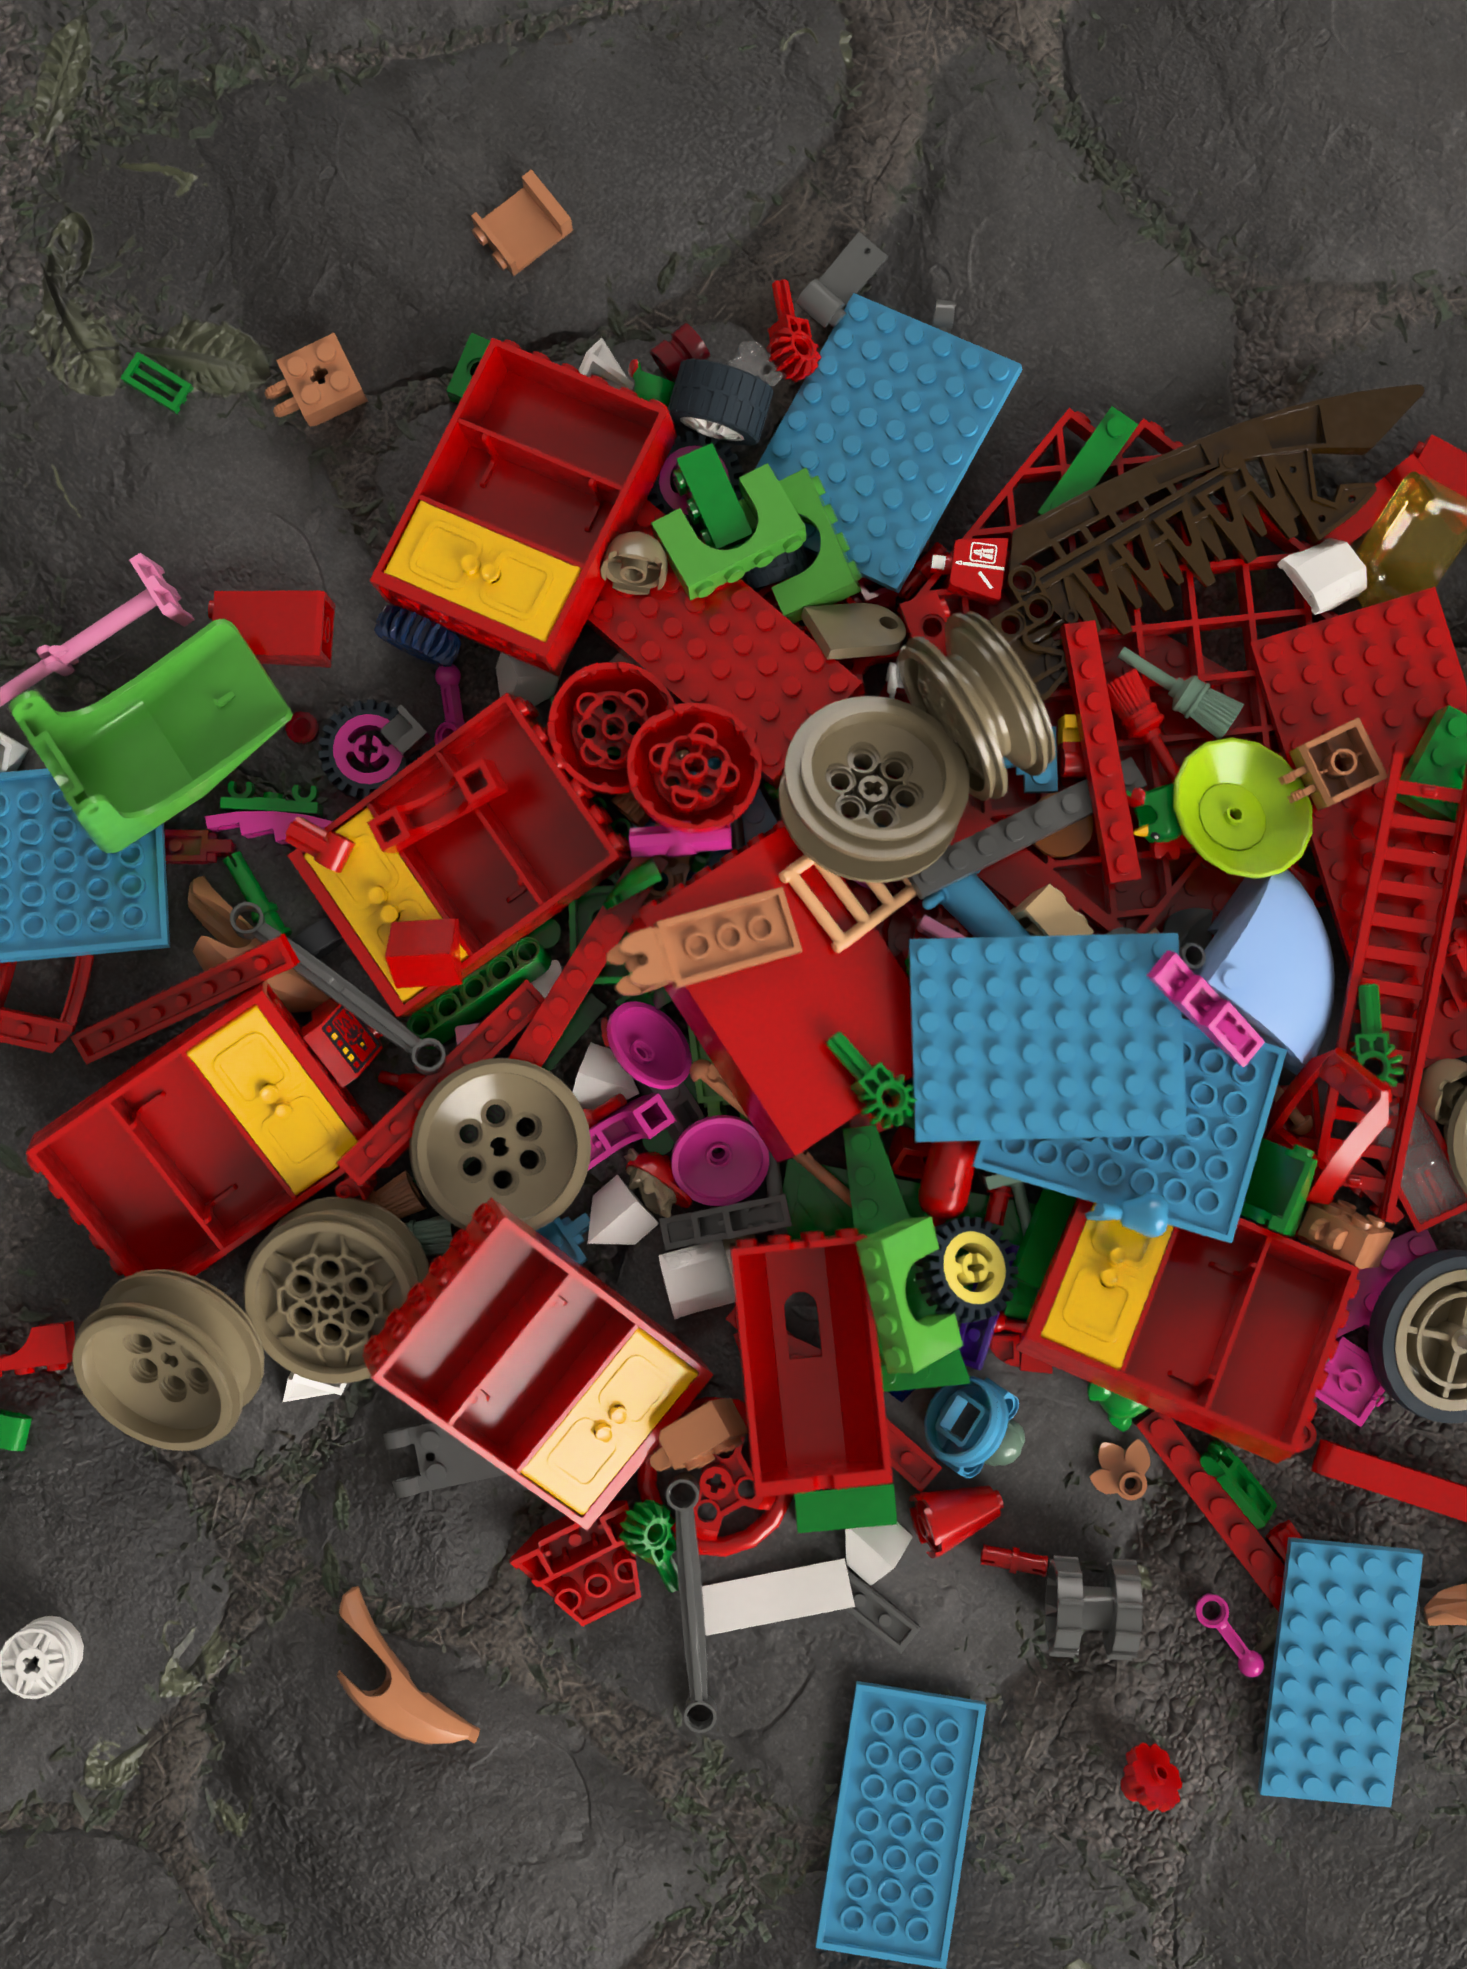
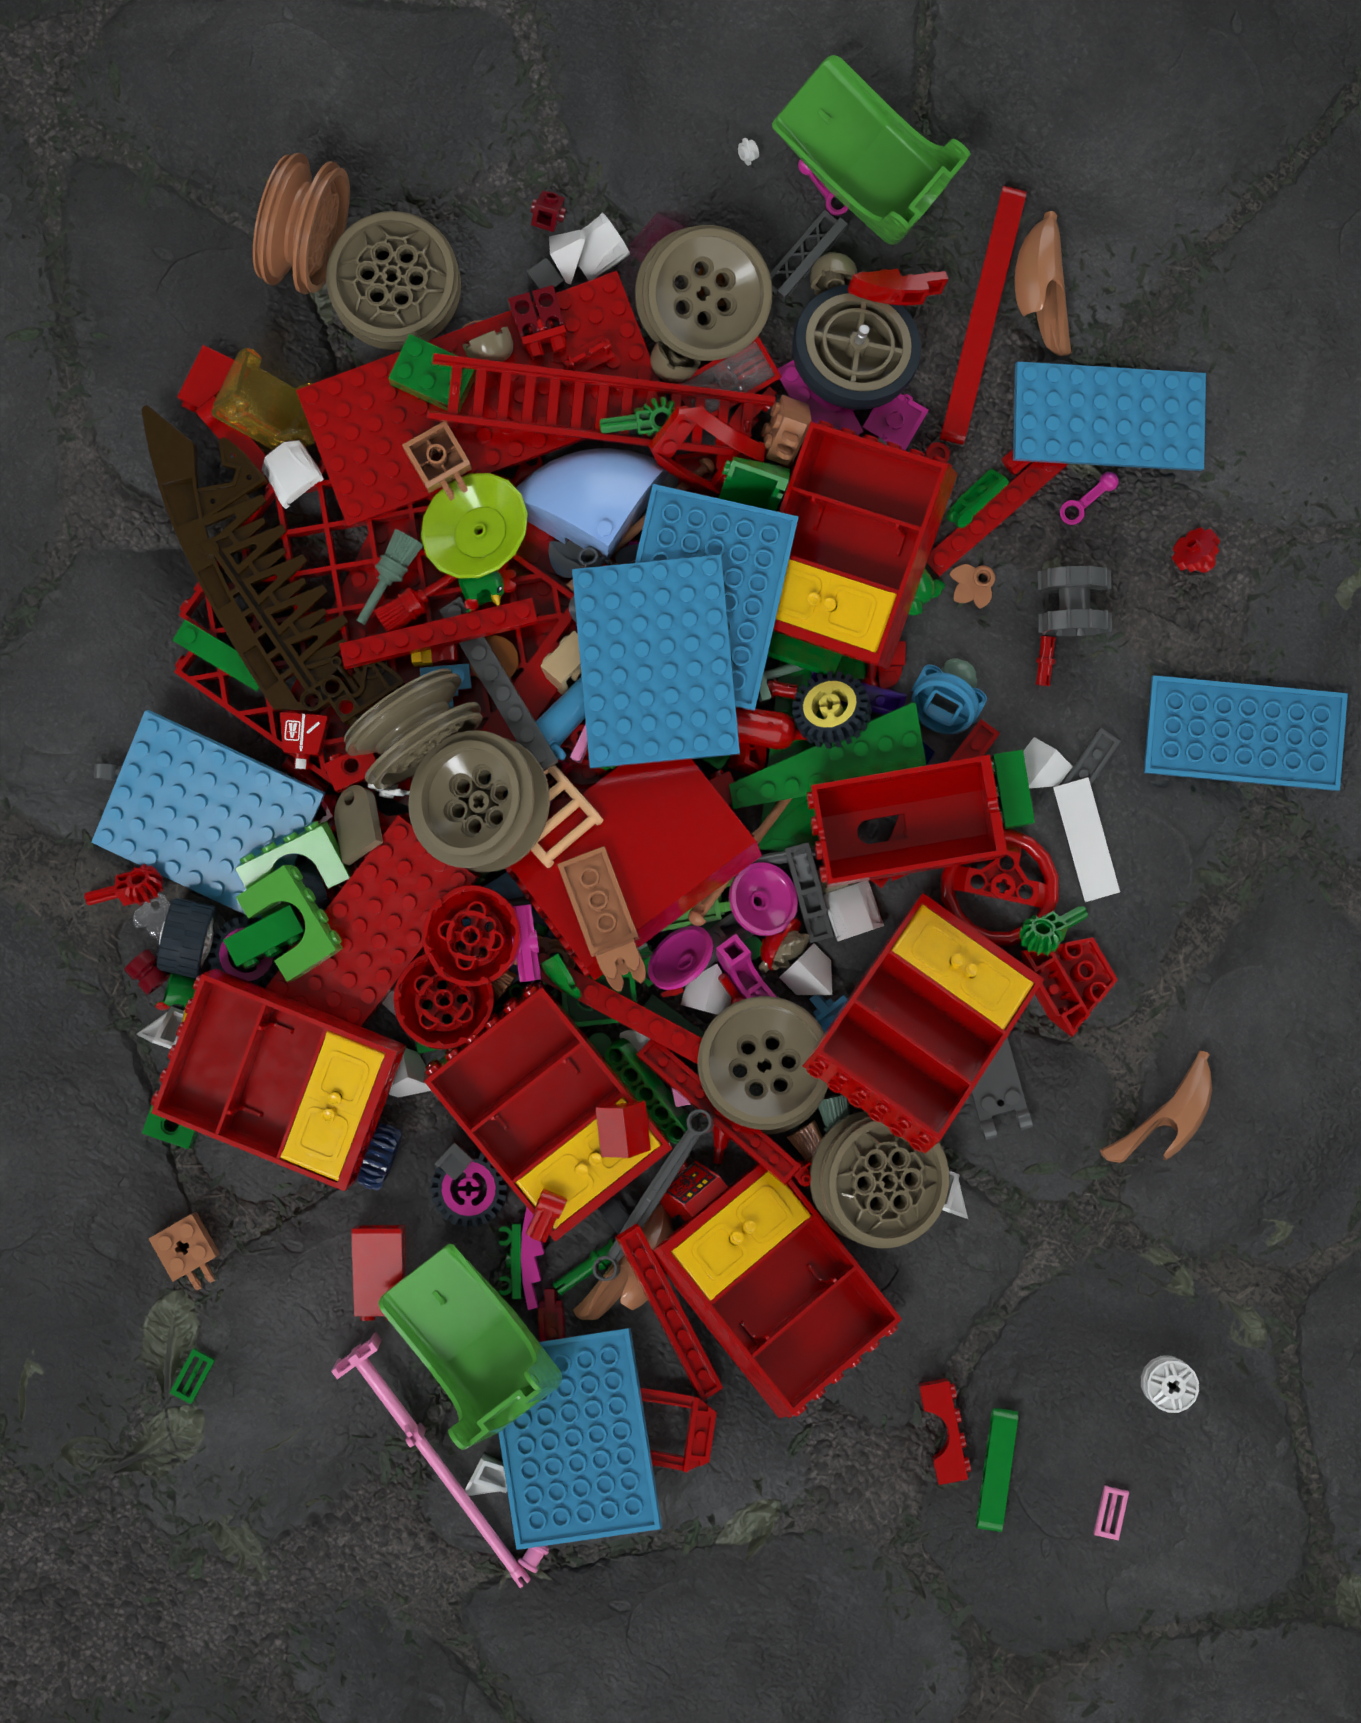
camera: 90 degrees left, 0 degrees up
dark tan wheel [73,1269,264,1451] -> none
dark red tile [285,711,319,745] -> none
red arch [367,758,508,854] -> none
dark pink piece [435,664,465,745] -> none
nougat panel [471,169,573,277] -> none
dark tan cylinder [600,531,668,595] -> none
nougat hinge [650,1398,748,1471] -> none
dark grey piece [666,1473,717,1733] -> none
dark grey door [796,232,888,329] -> none
green gear [826,1032,917,1129] -> none
bright green arch [856,1216,963,1373] -> none
red cone [909,1485,1004,1559] -> none
dark azure piece [1085,1193,1168,1237] -> none
dark pink slope [1146,950,1265,1067] -> none

